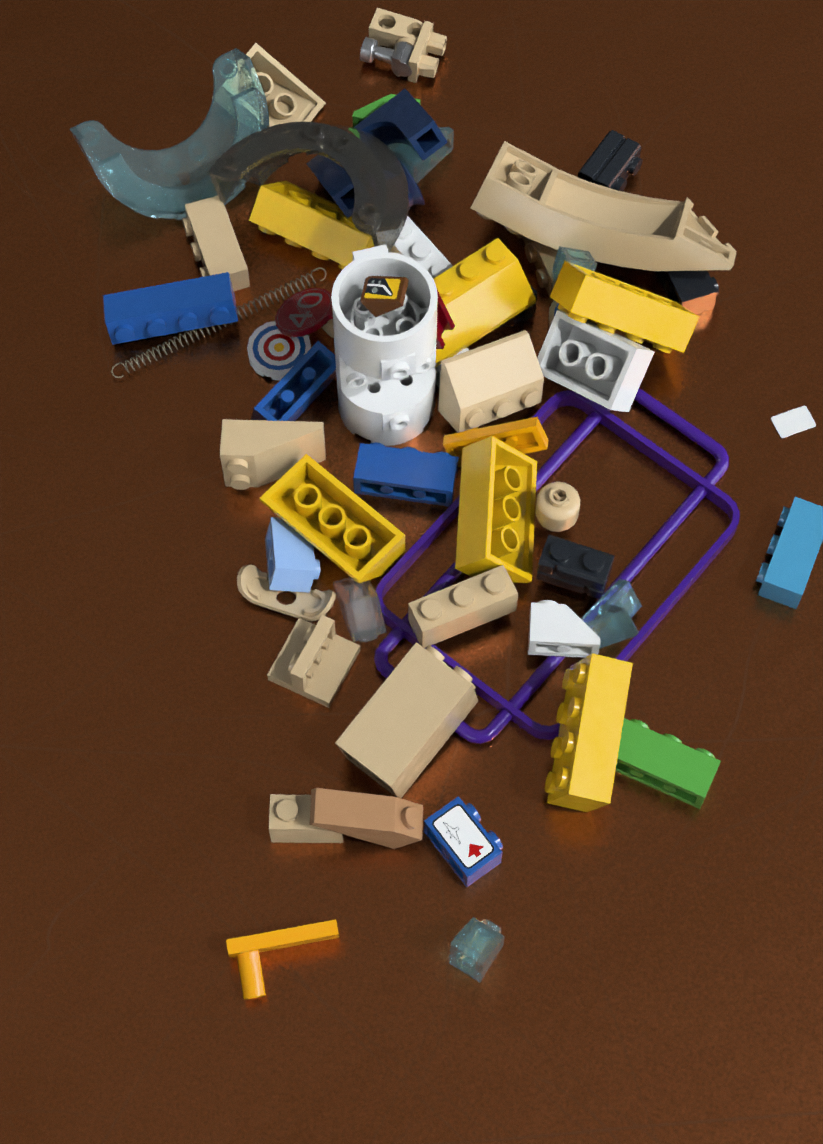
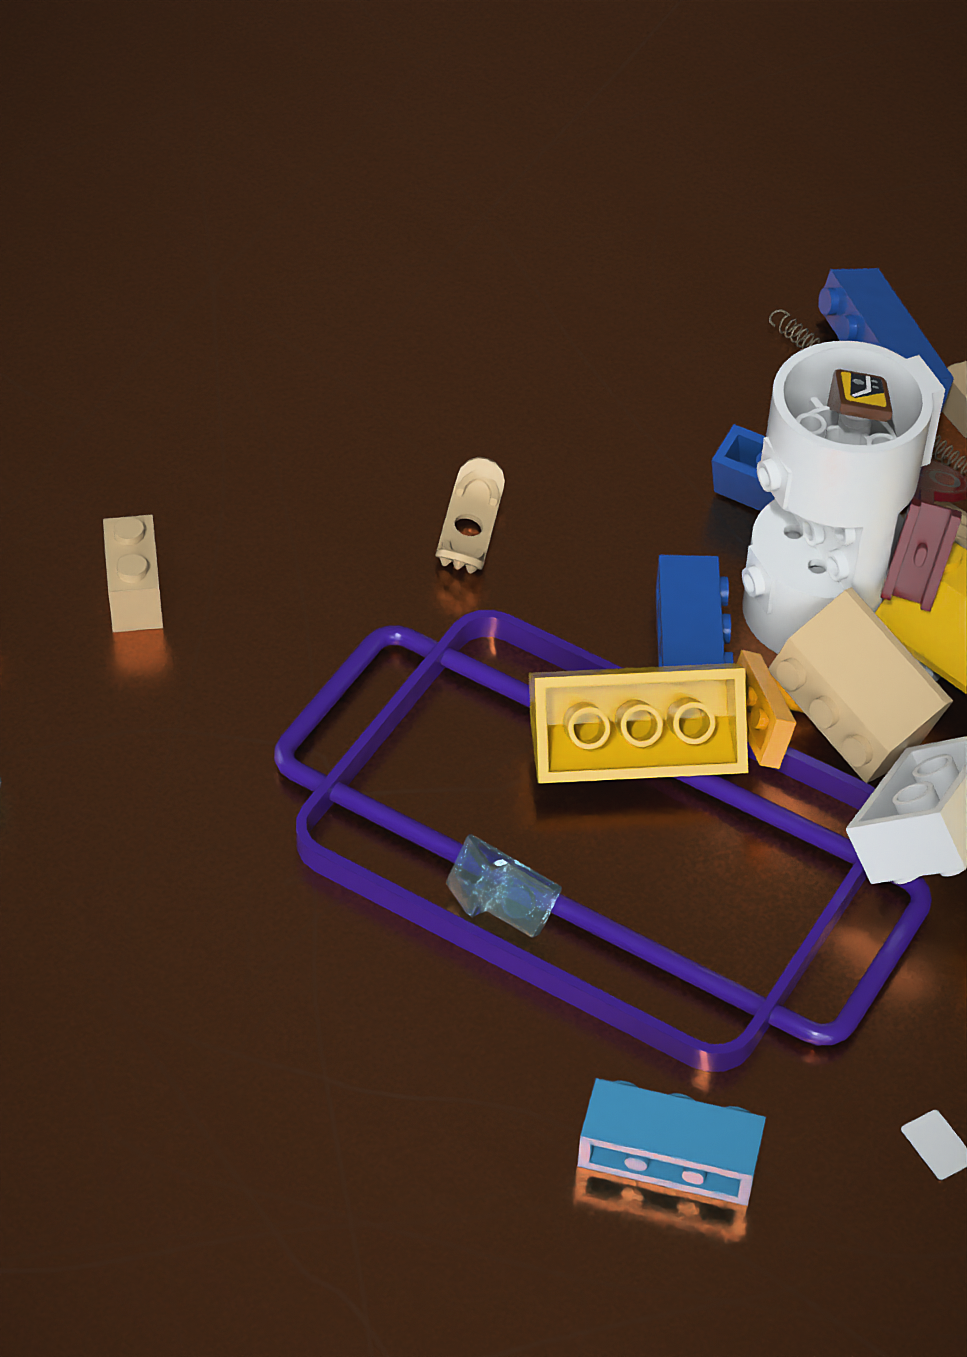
camera: 80 degrees right, 15 degrees down
tan slope [220,419,326,490] -> none
yellow slope [260,454,405,583] -> none
light blue slope [265,517,320,593] -> none
tan bracket [267,615,361,708] -> none
medium nougat slope [309,788,423,849] -> none
clear slope [333,577,387,642] -> none
tan brick [335,642,478,798] -> none
tan brick [408,565,518,648] -> none
brick [424,796,503,887] -> none
white slope [528,600,600,658] -> none
tan head [535,482,581,532] -> none
black brick [536,535,615,600] -> none
yellow brick [545,653,633,812] -> none
bright green brick [615,718,721,809] -> none

